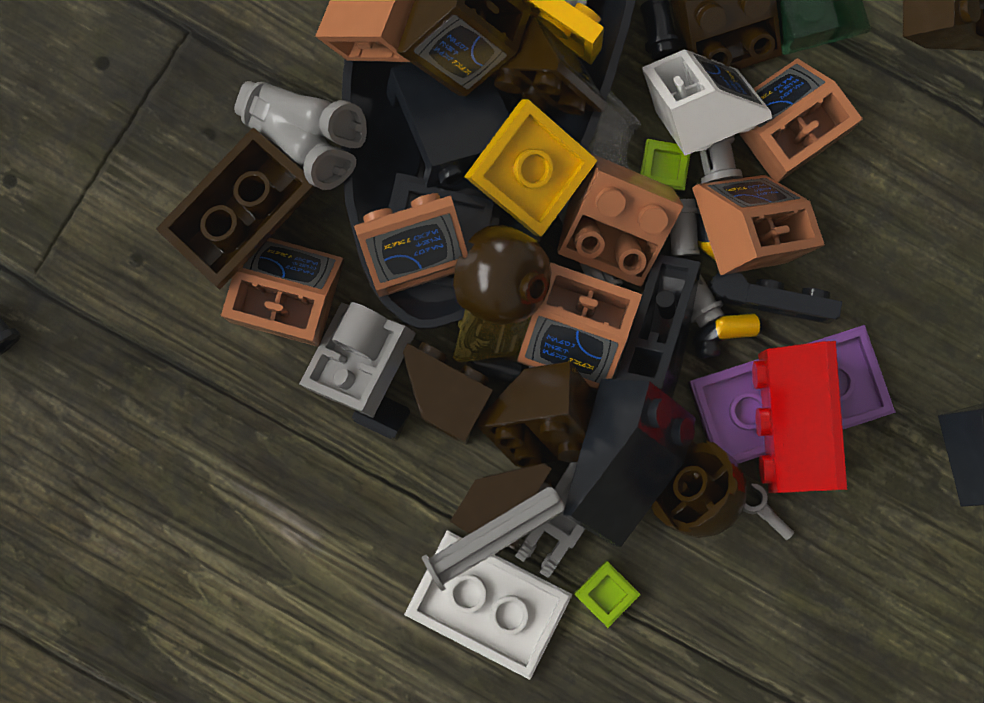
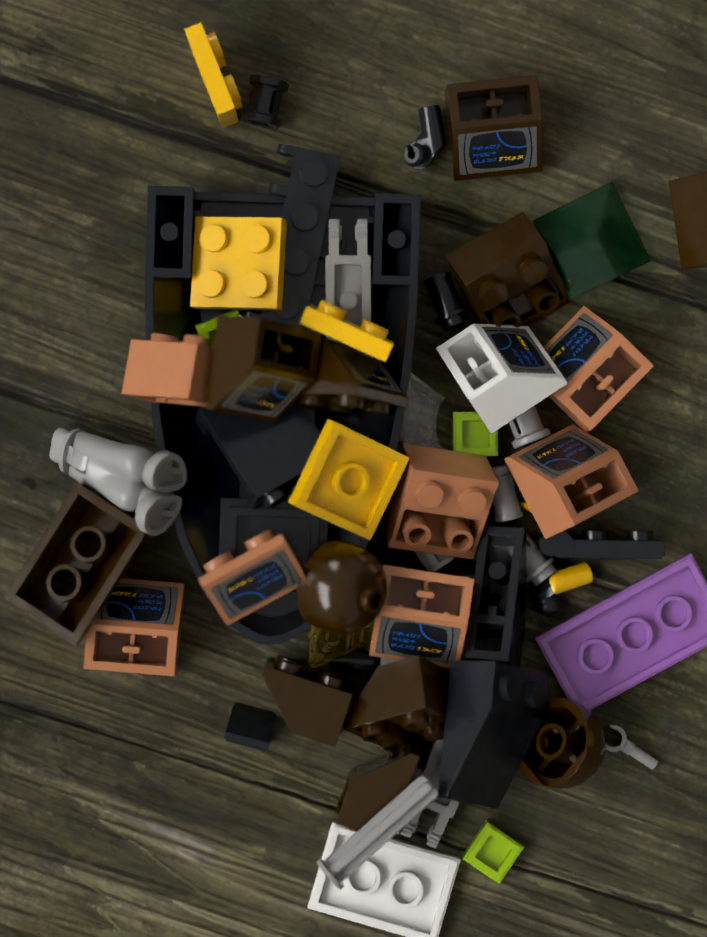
camera: 10 degrees left, 5 degrees up
light grey plate [299,302,416,418] -> none
red slope [752,341,847,493] -> none

